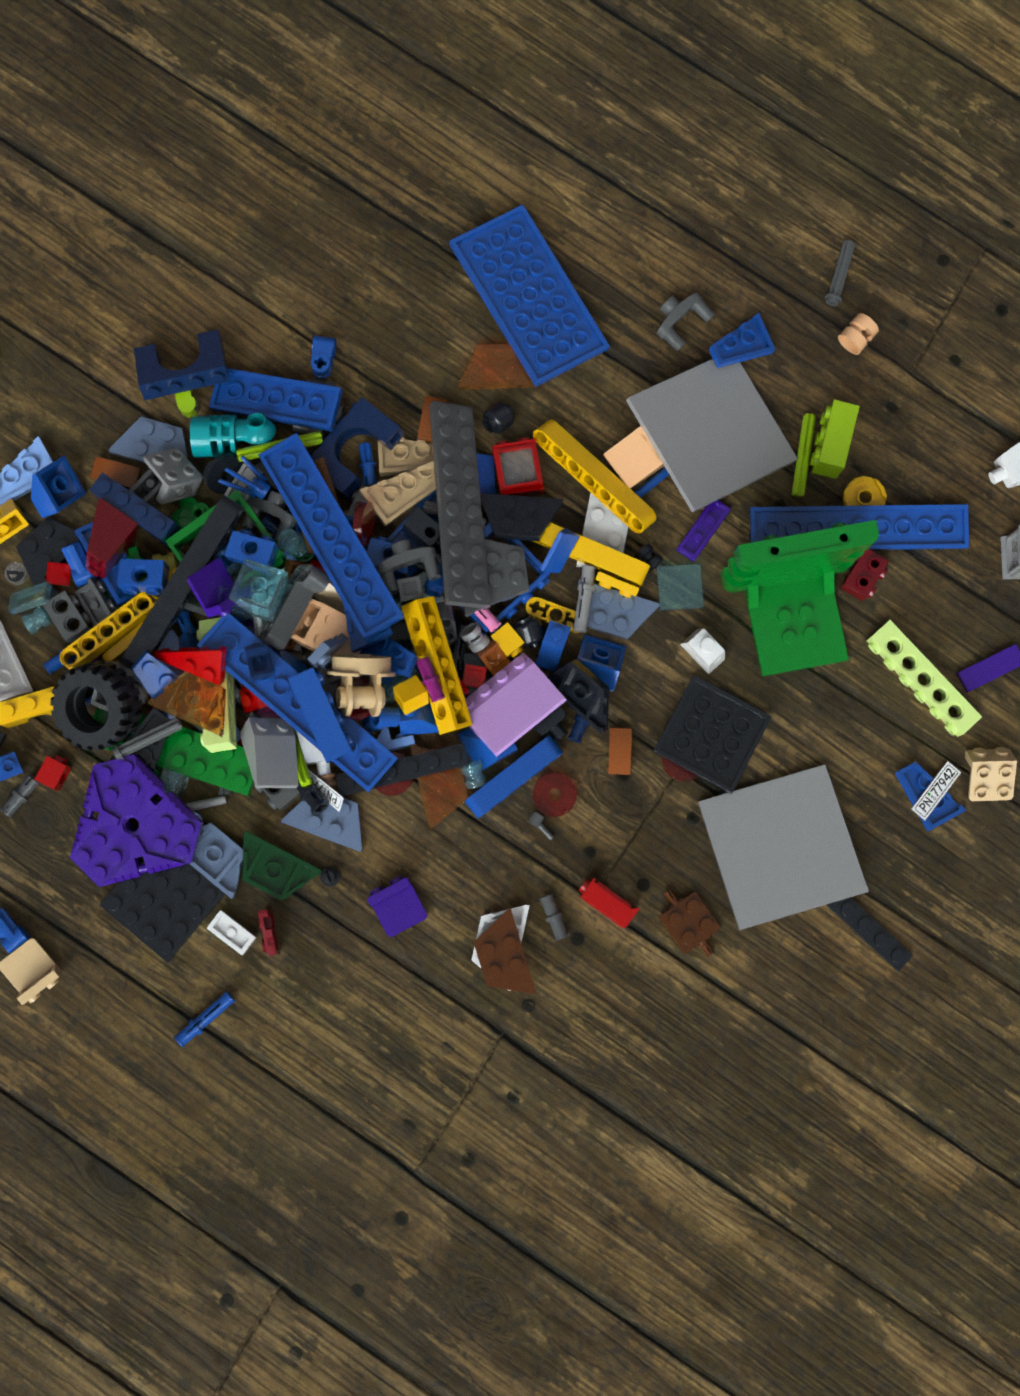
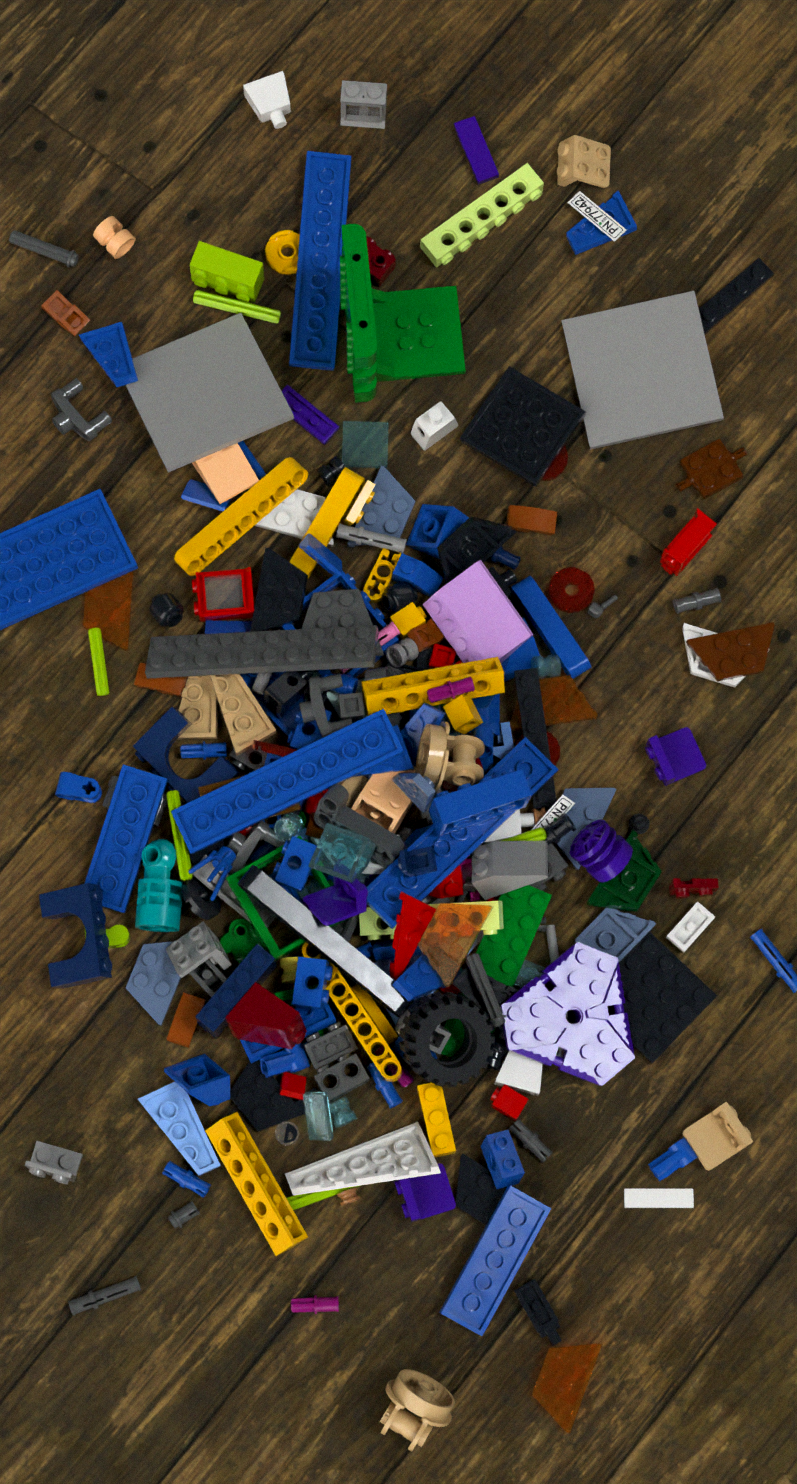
camera: 85 degrees left, 5 degrees down
none -> dark orange slope [41,290,90,337]
none -> lime axle [88,628,109,696]
none -> blue slope [181,479,231,512]
none -> black wheel [486,1041,509,1071]
none -> white torso [495,1051,542,1096]
none -> dark purple wheel [569,819,633,883]

